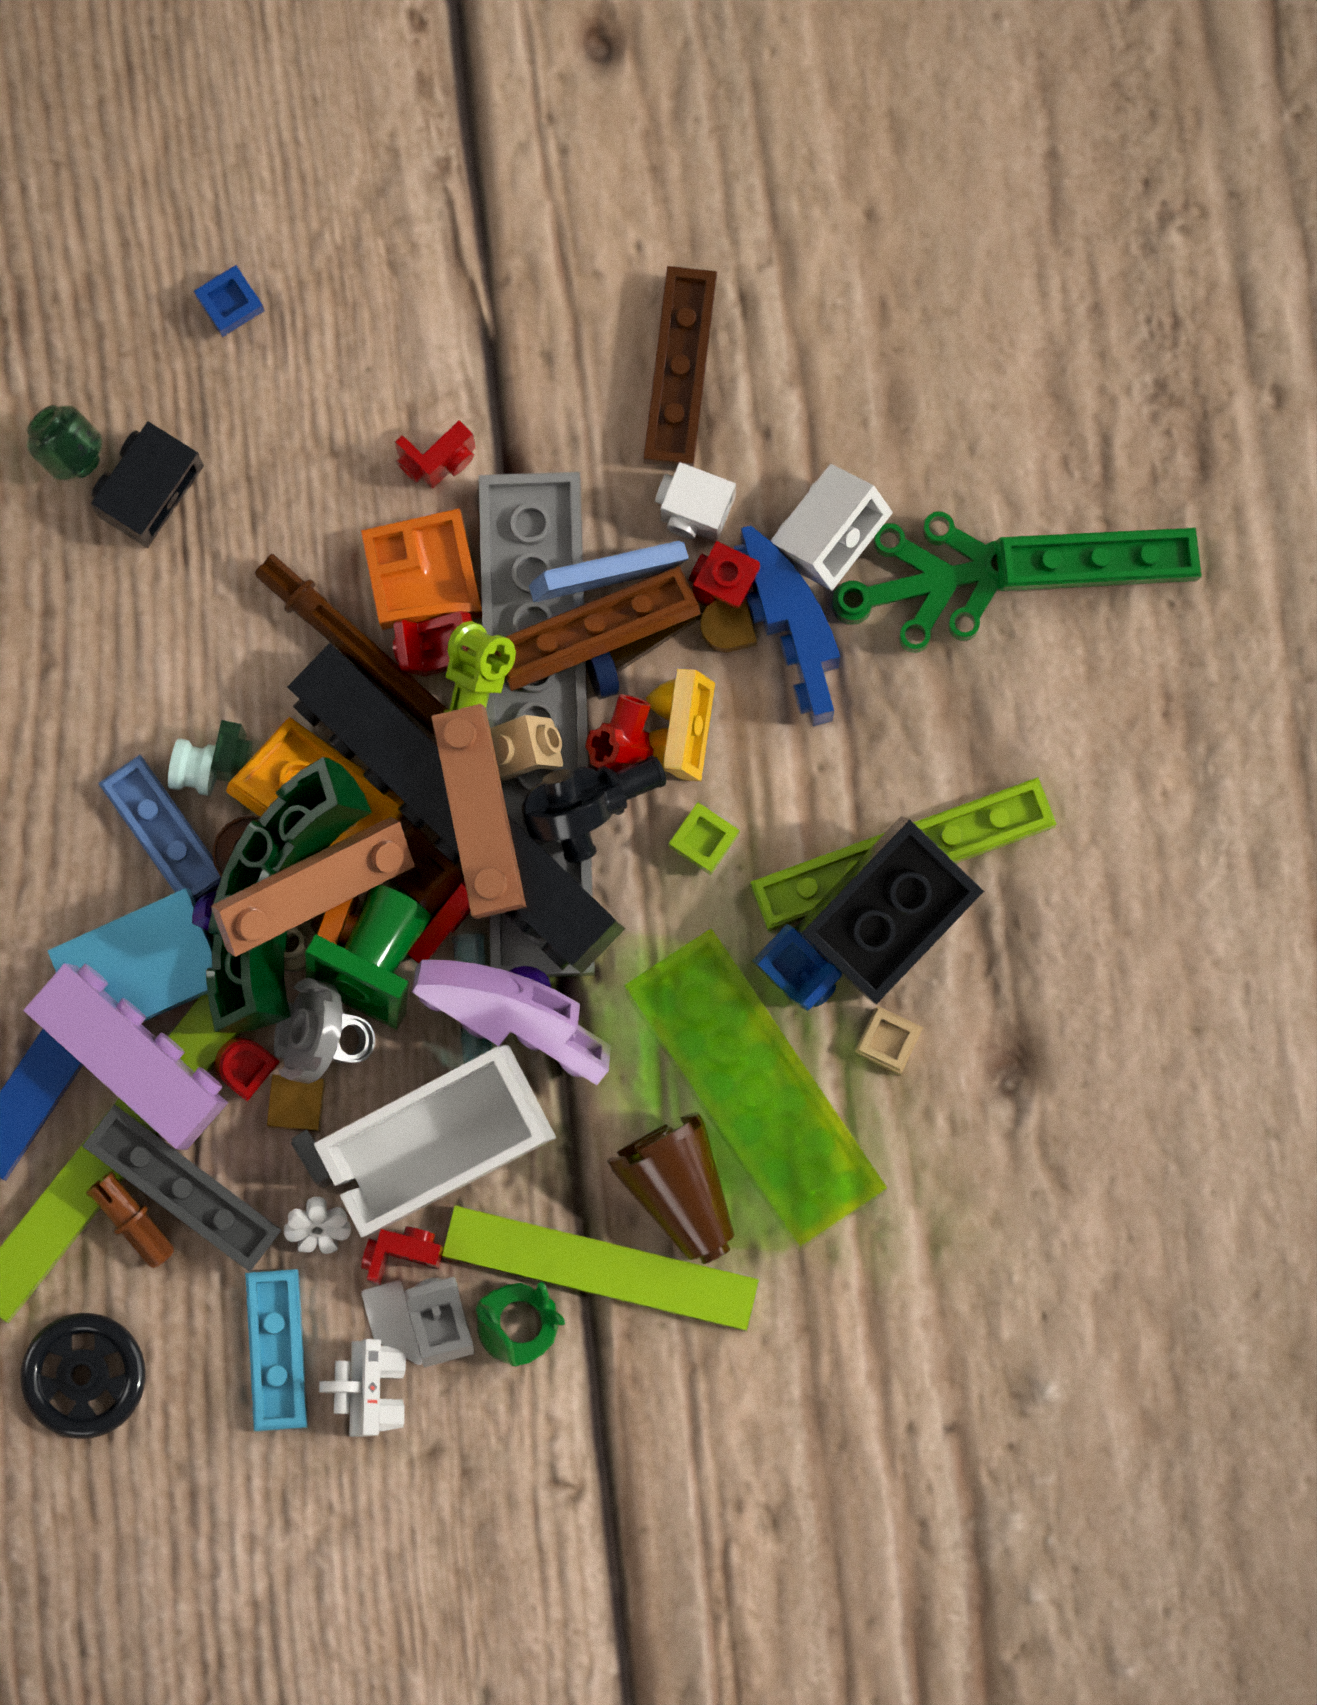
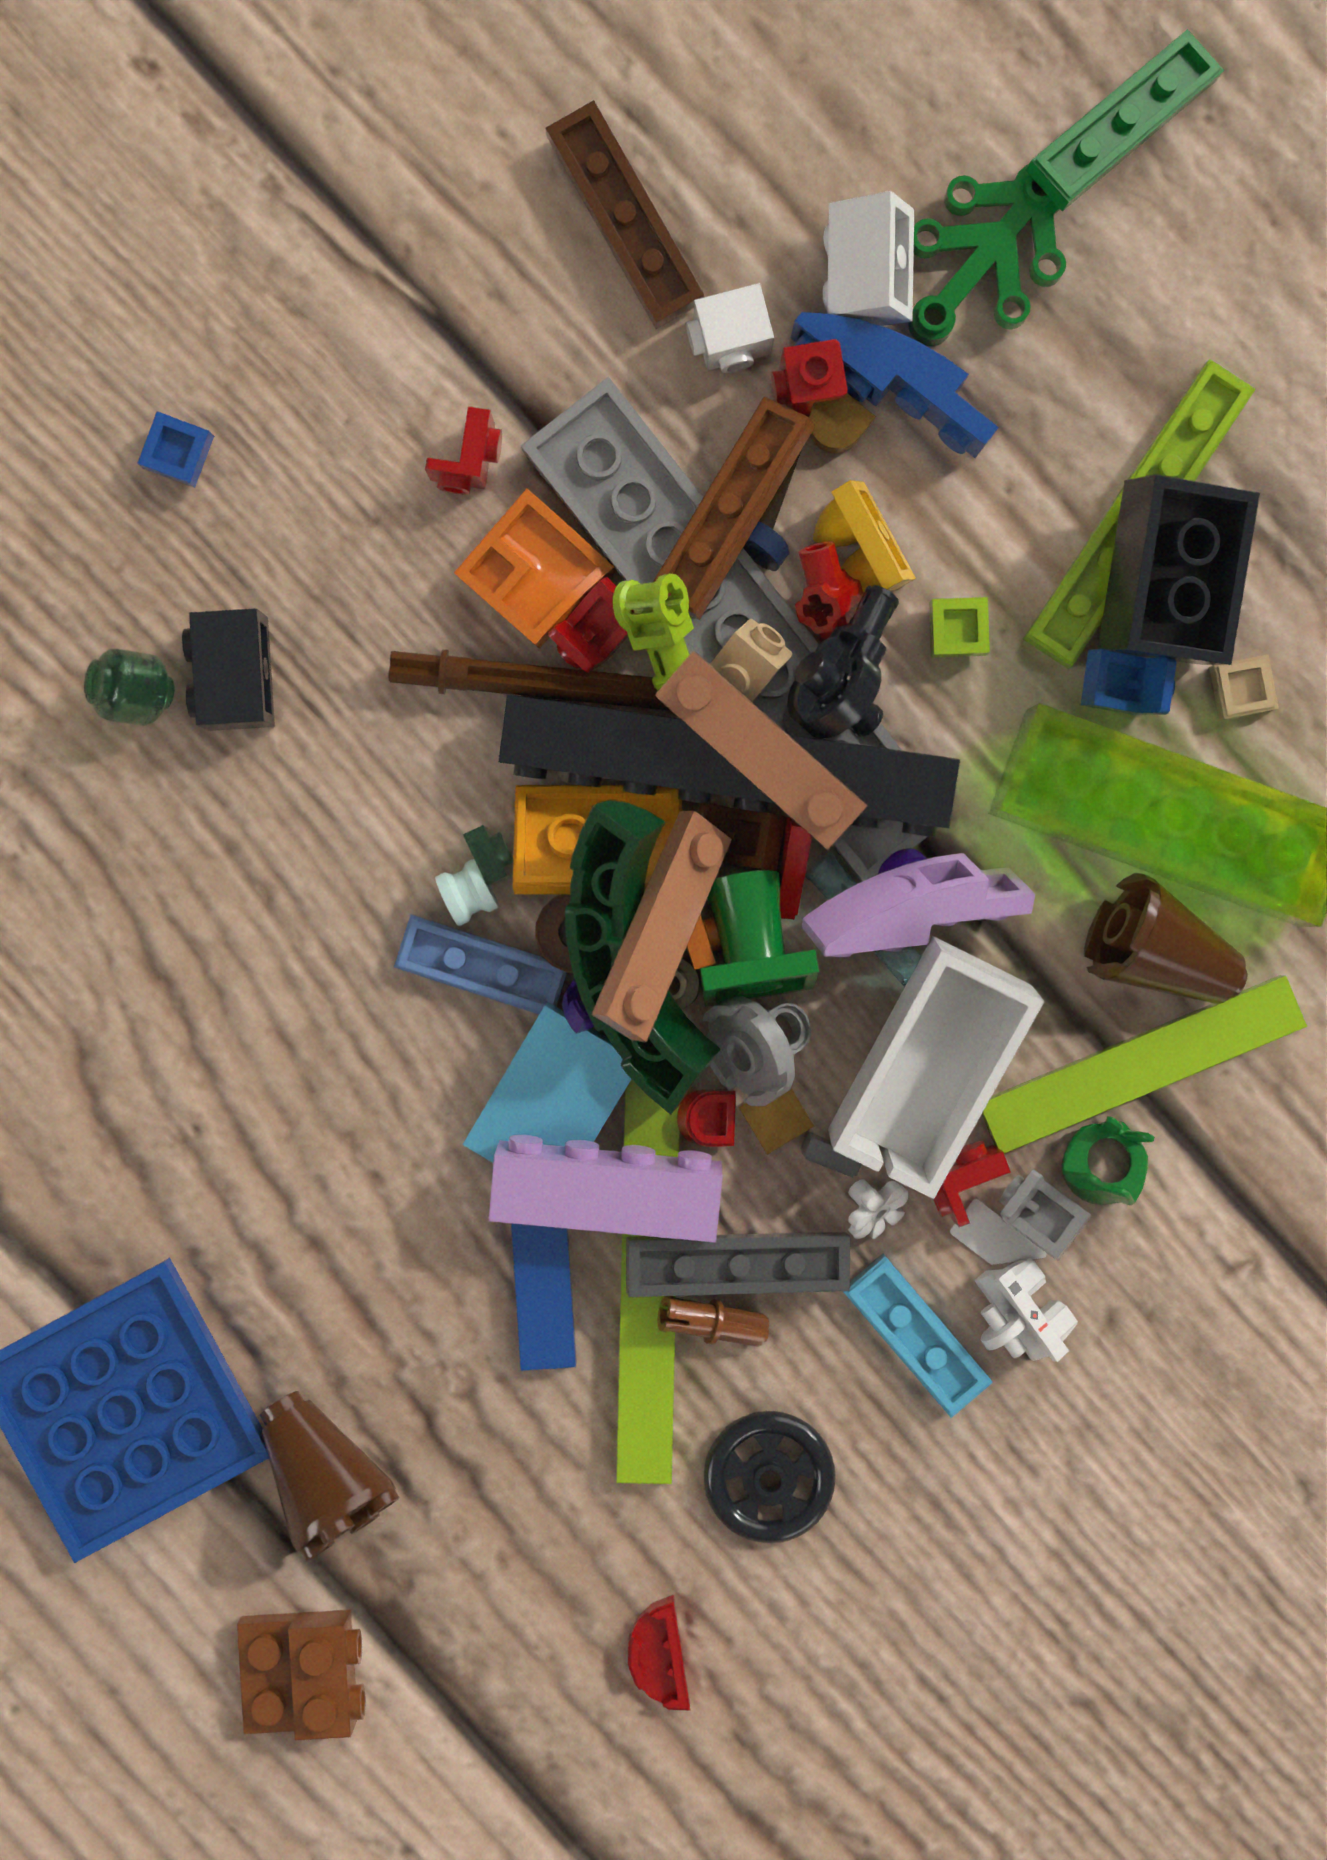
camera: 35 degrees left, 10 degrees up
medium blue tile [529,540,689,603] -> none

